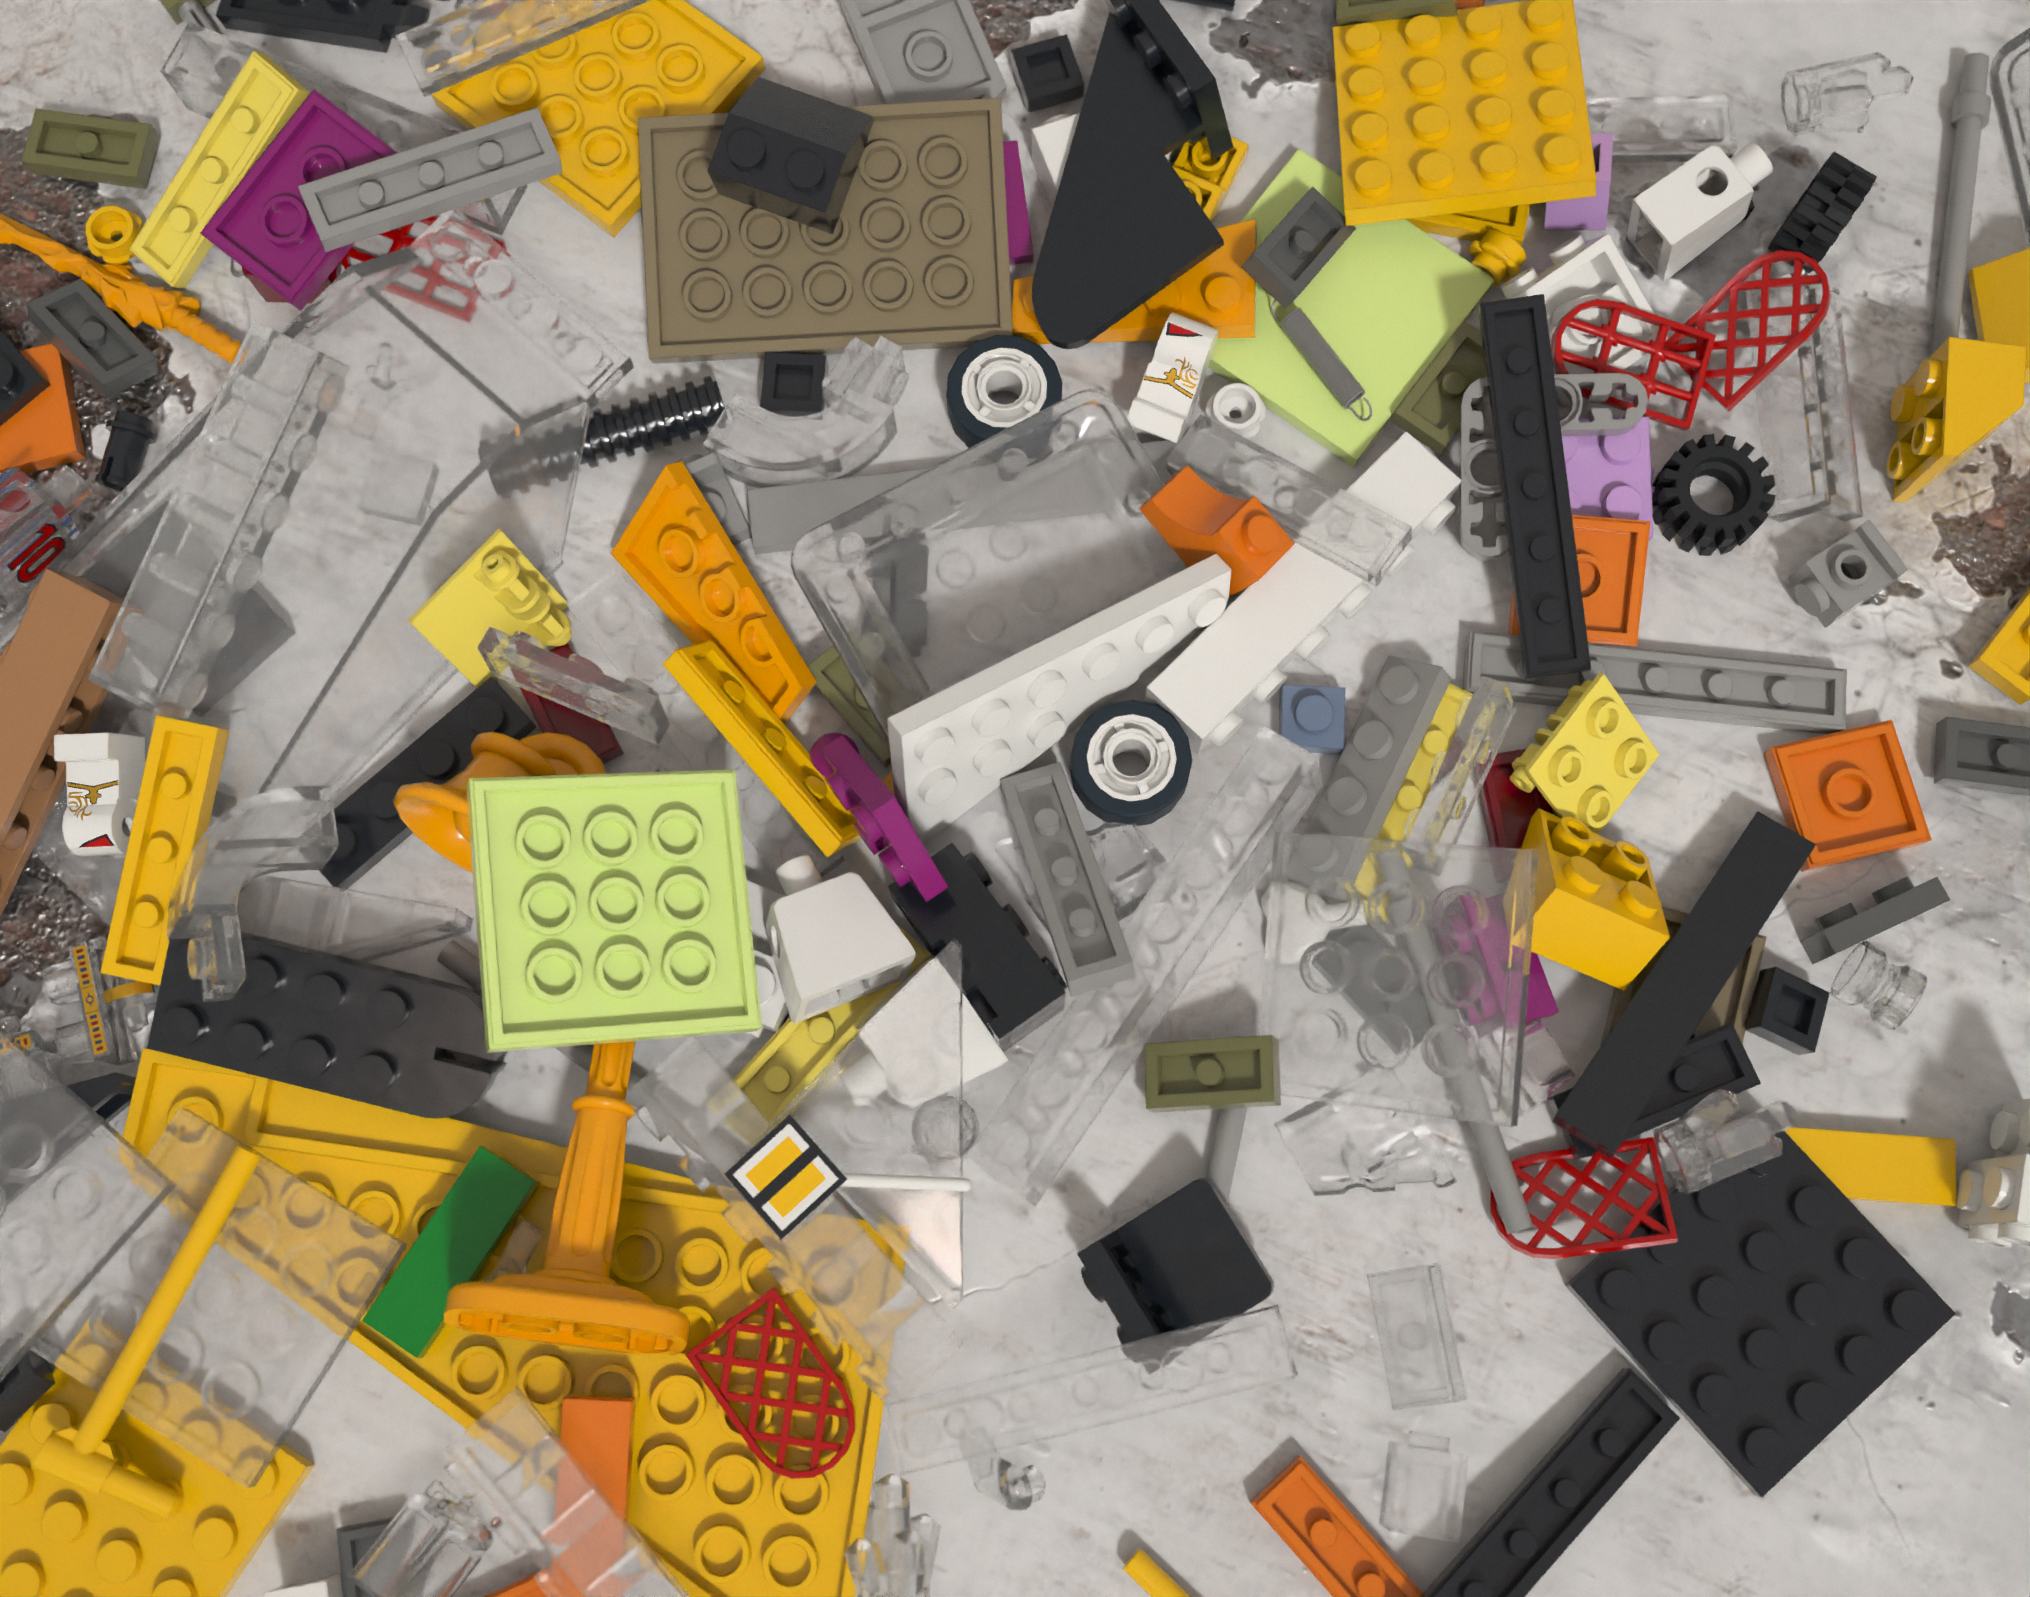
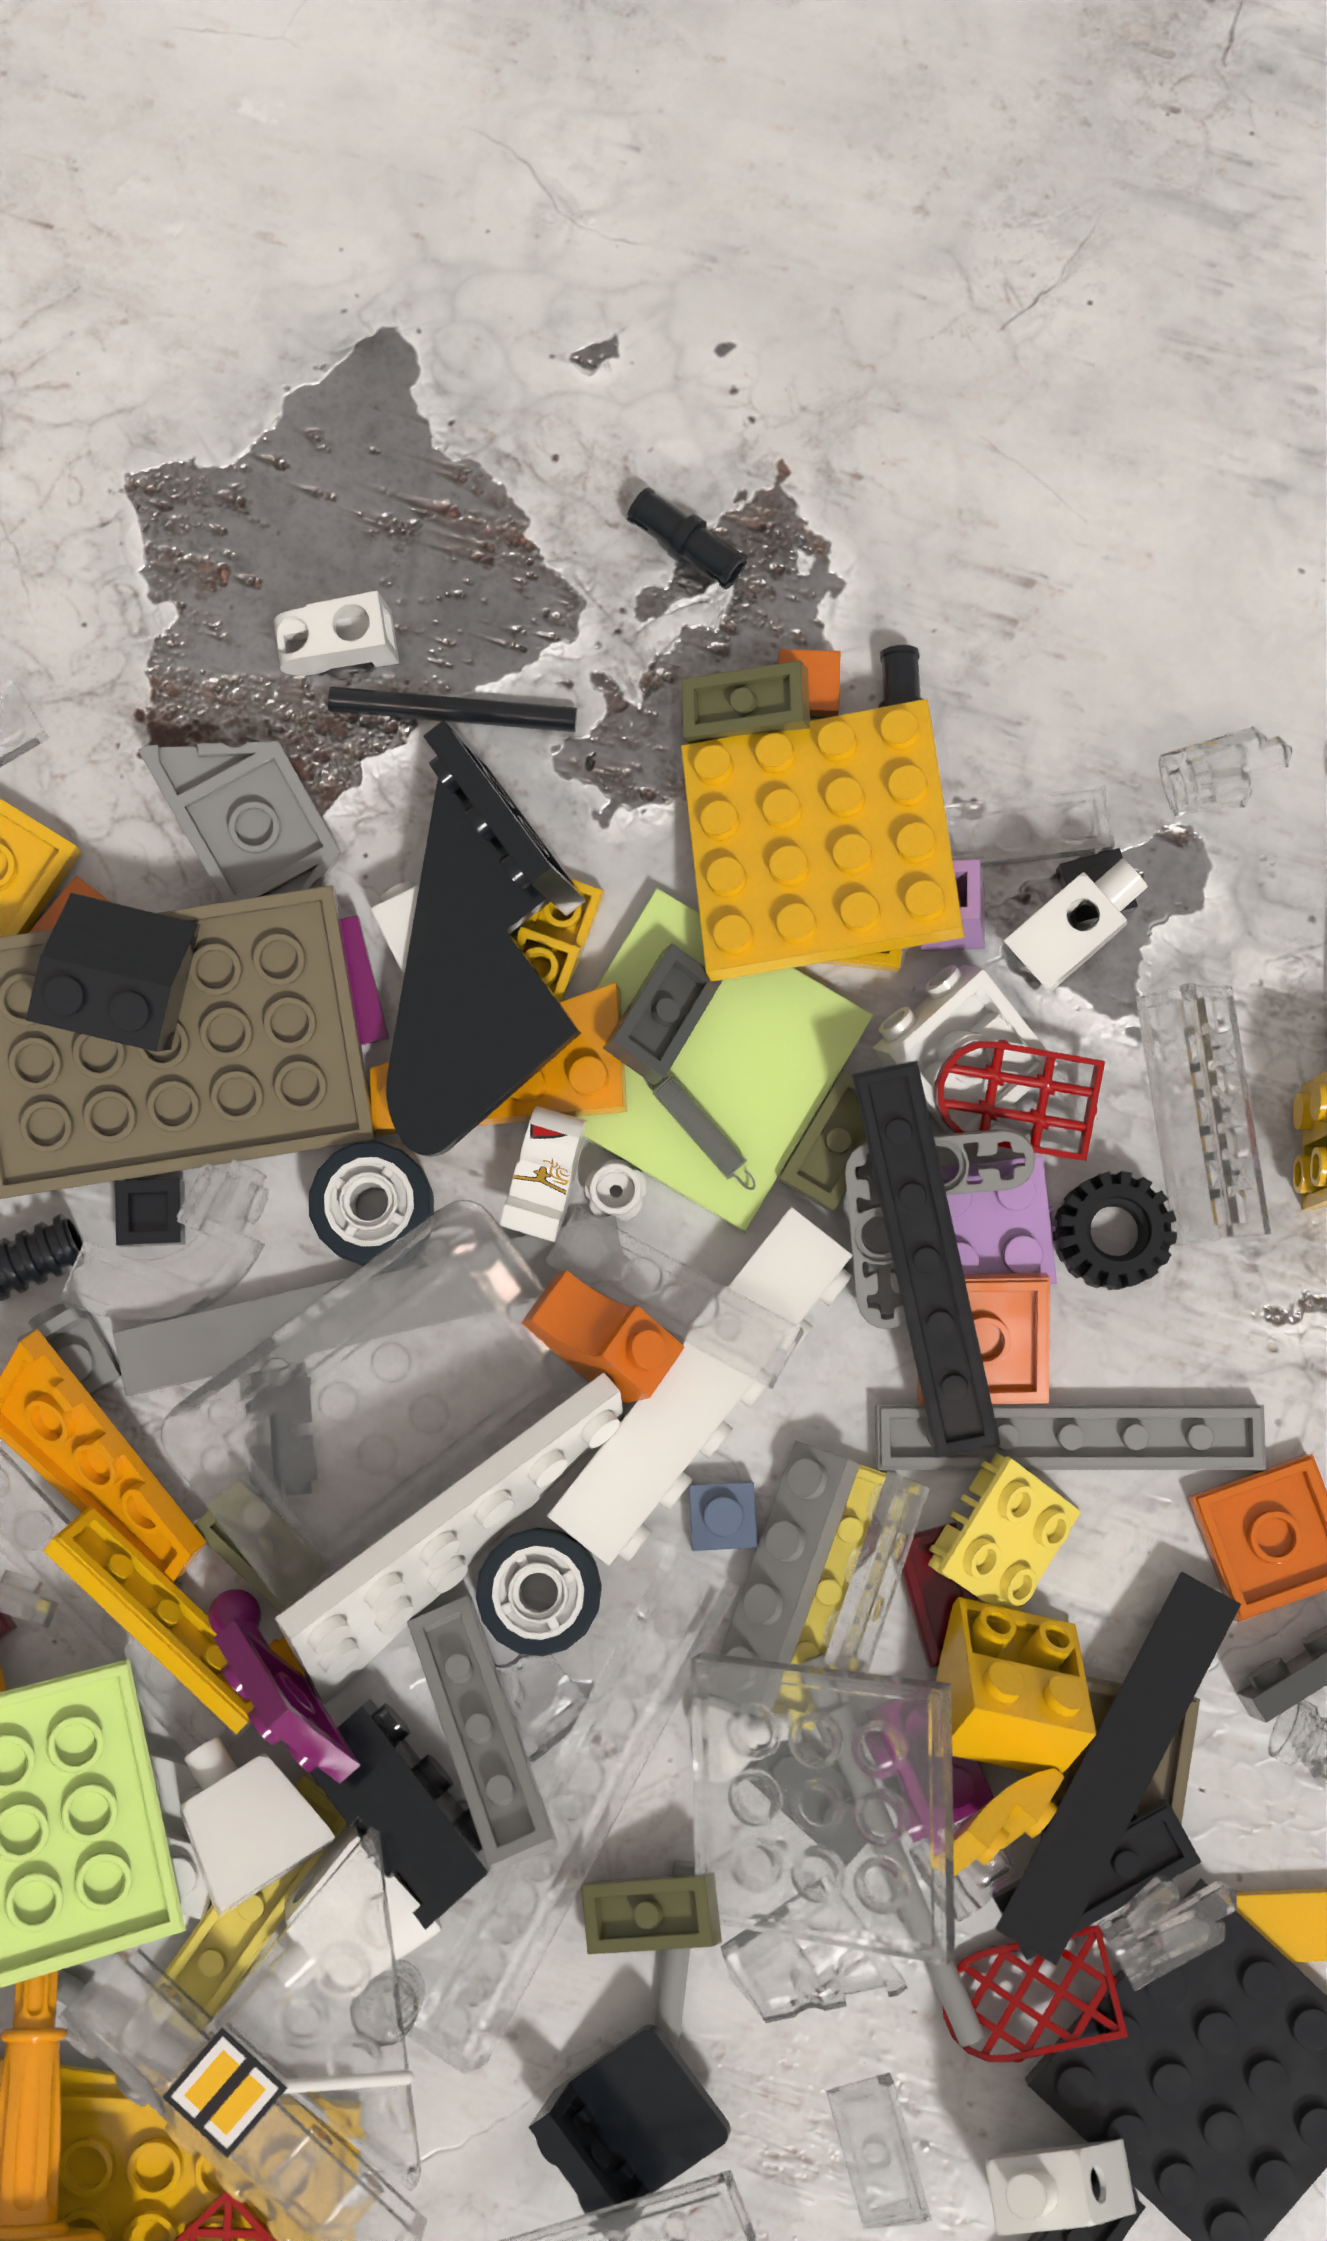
camera: 10 degrees left, 5 degrees up
black plate [1011,34,1085,113] -> none
yellow plate [1469,230,1527,286] -> none
red window [1664,250,1831,412] -> none
black plate [1744,967,1830,1055] -> none
black tyre [1767,151,1877,274] -> none
light grey brick [1788,519,1908,628] -> none
none -> yellow slope [933,1768,1064,1877]
none -> white torso [986,2139,1137,2235]

